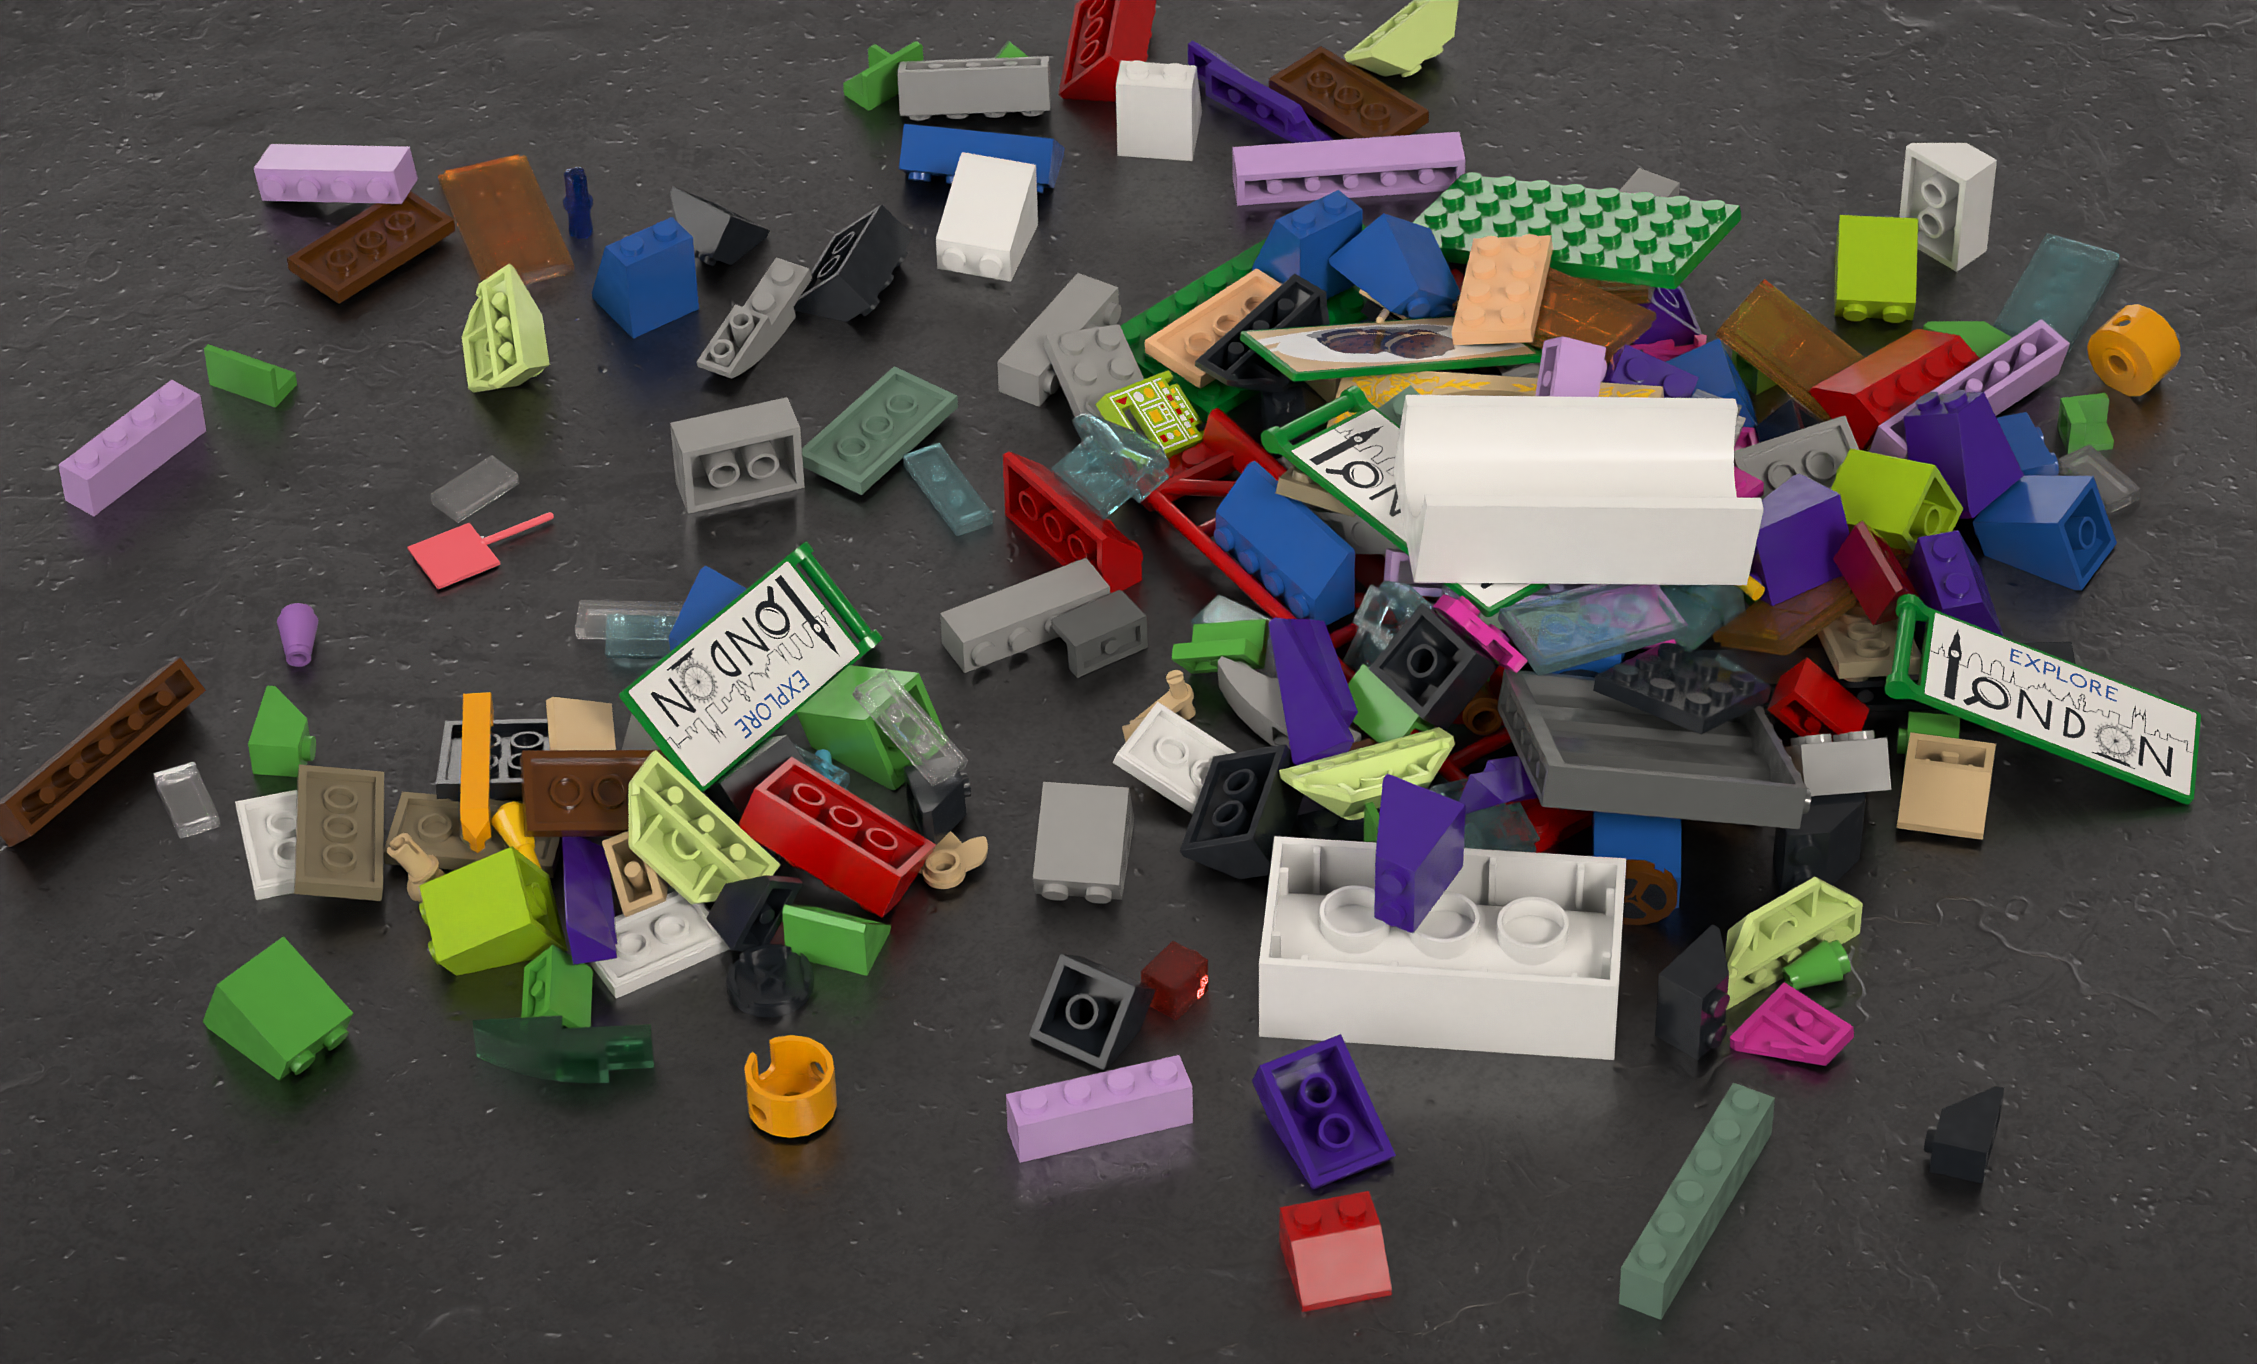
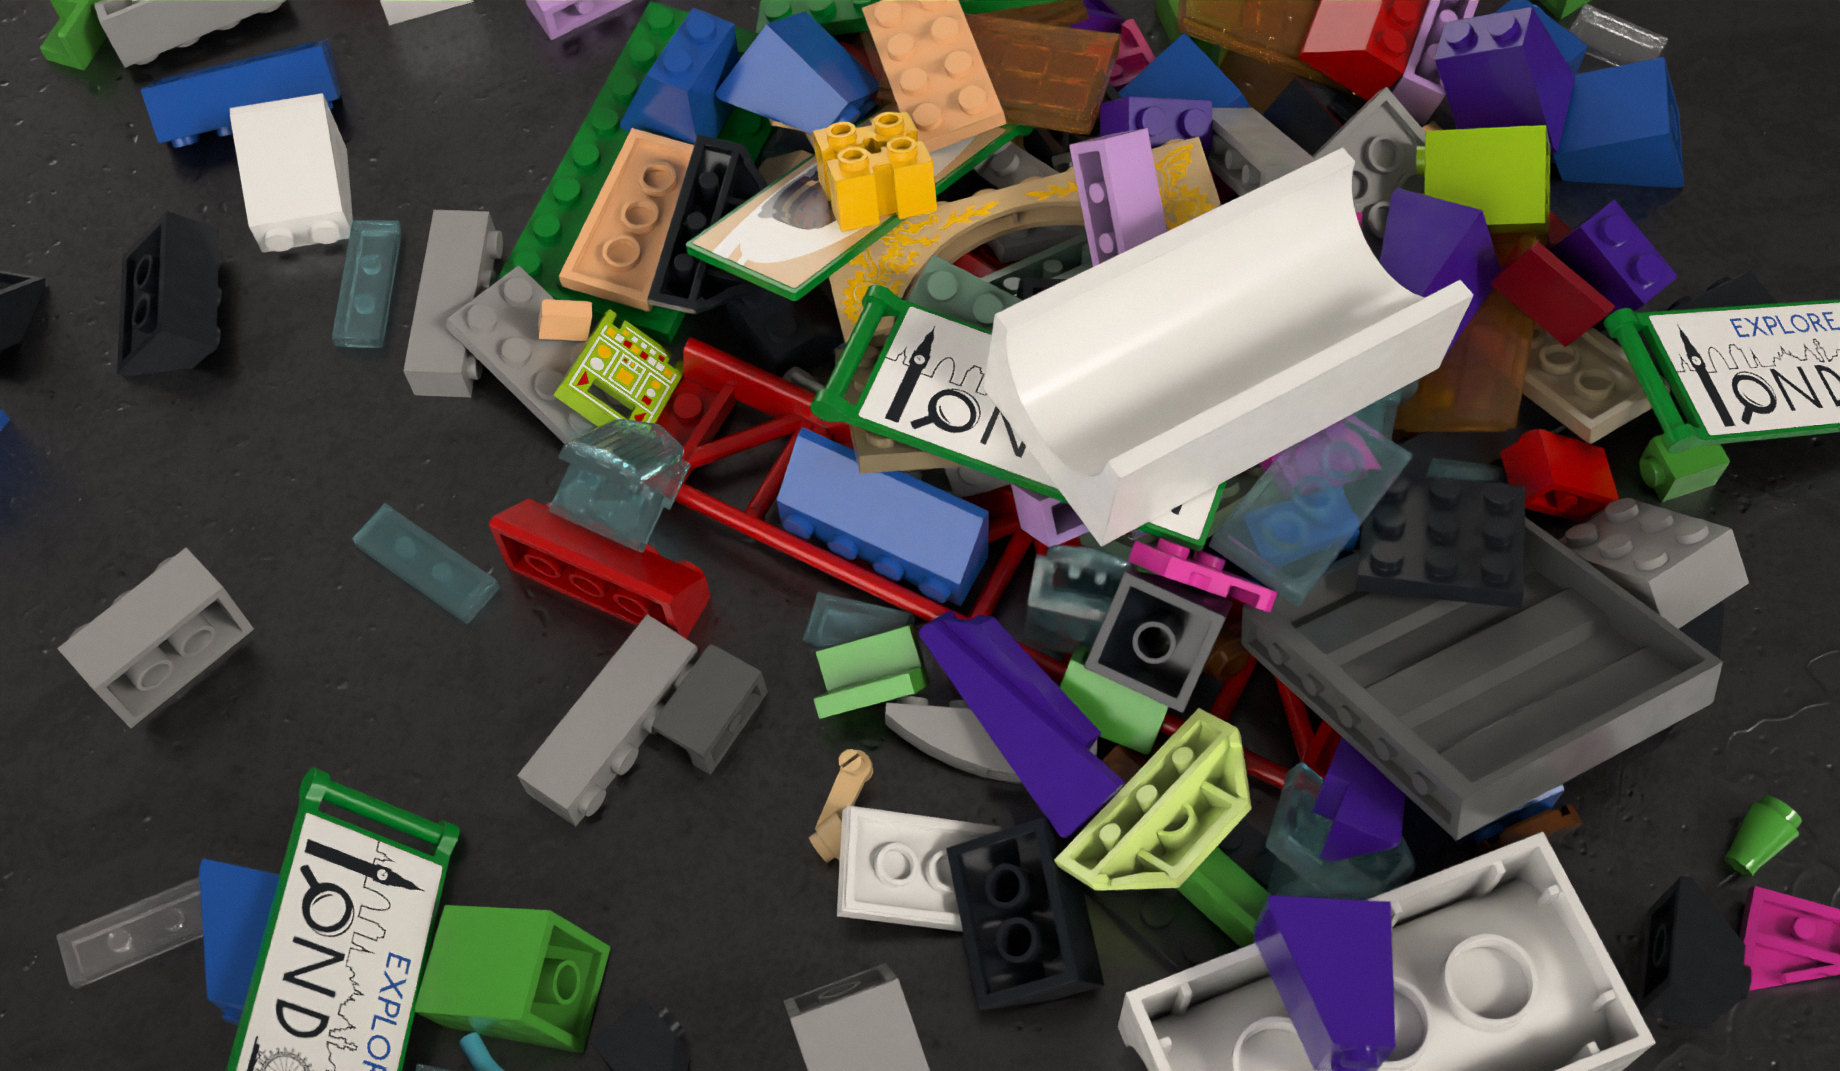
camera: 25 degrees left, 20 degrees up
clear light blue tile [605,615,678,659] -> none
light grey slope [697,257,812,379] -> none
sand green plate [802,366,958,495] -> none
clear tile [852,669,968,787] -> none
yellowish green wedge [1725,877,1863,1010] -> none
tan slope [1897,732,1996,840] -> none
none -> clear light blue tile [332,220,402,348]
none -> light nougat tile [538,299,592,341]
none -> yellow brick [813,111,937,232]

